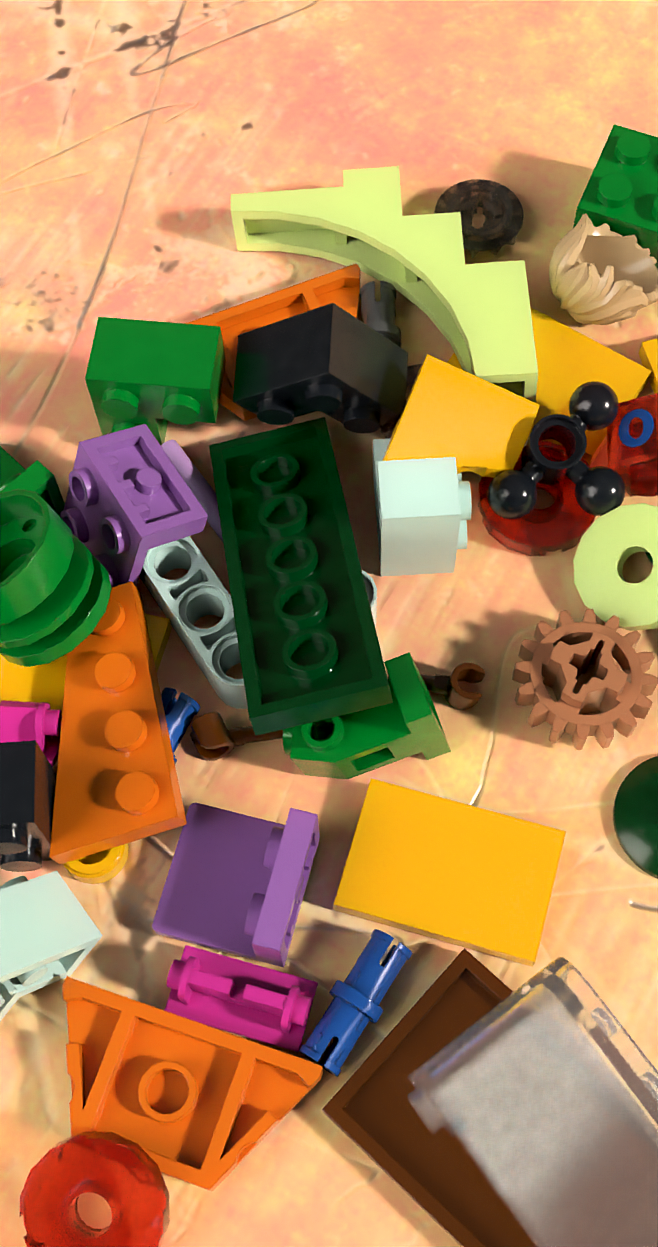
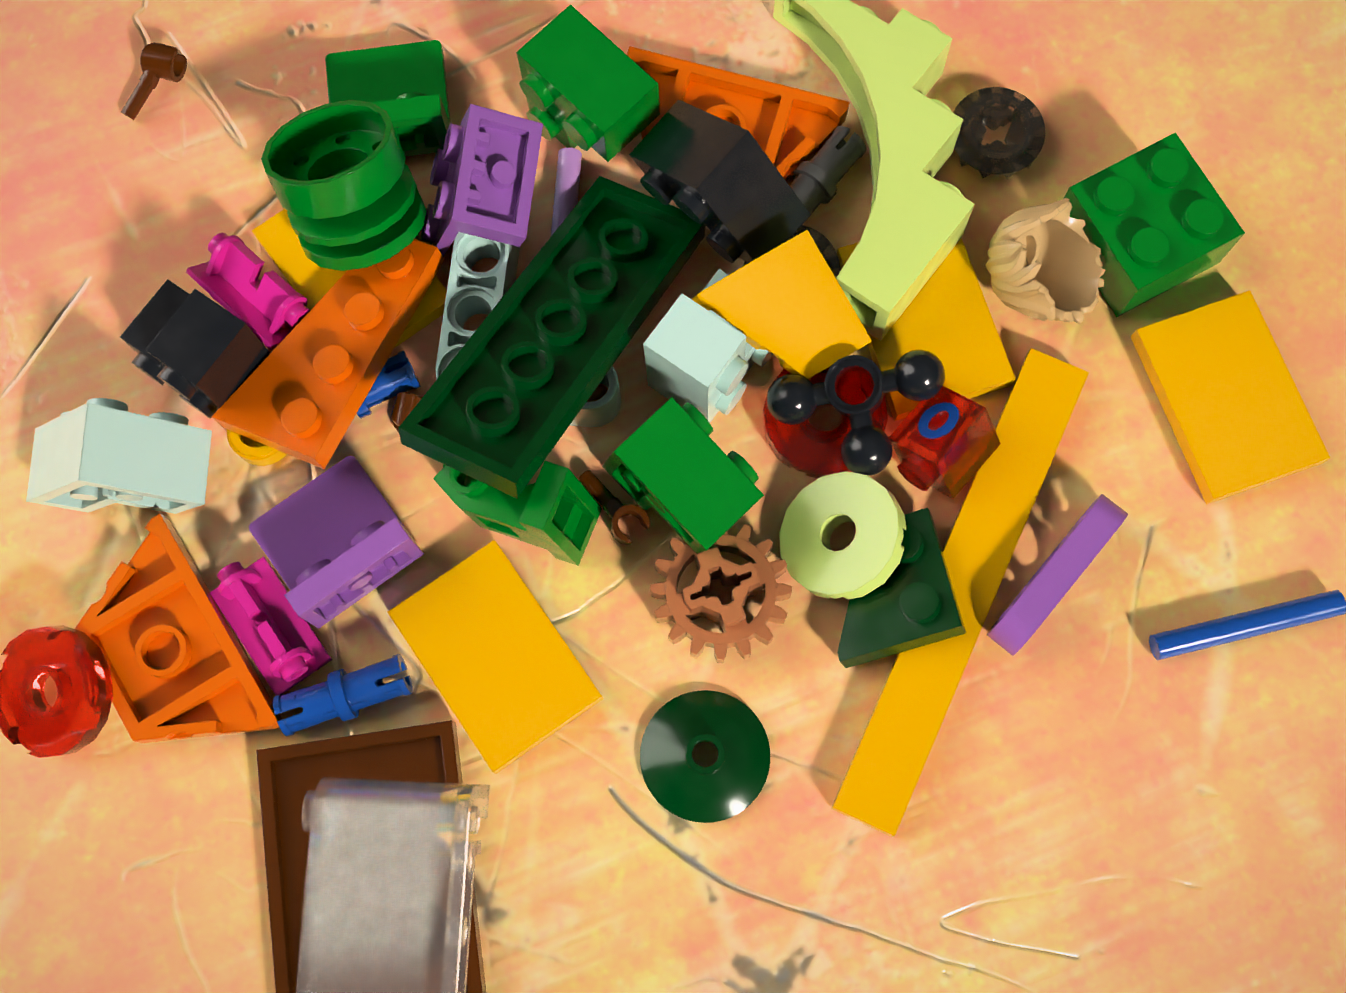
camera: 40 degrees right, 10 degrees up
none -> green brick [602,397,764,554]

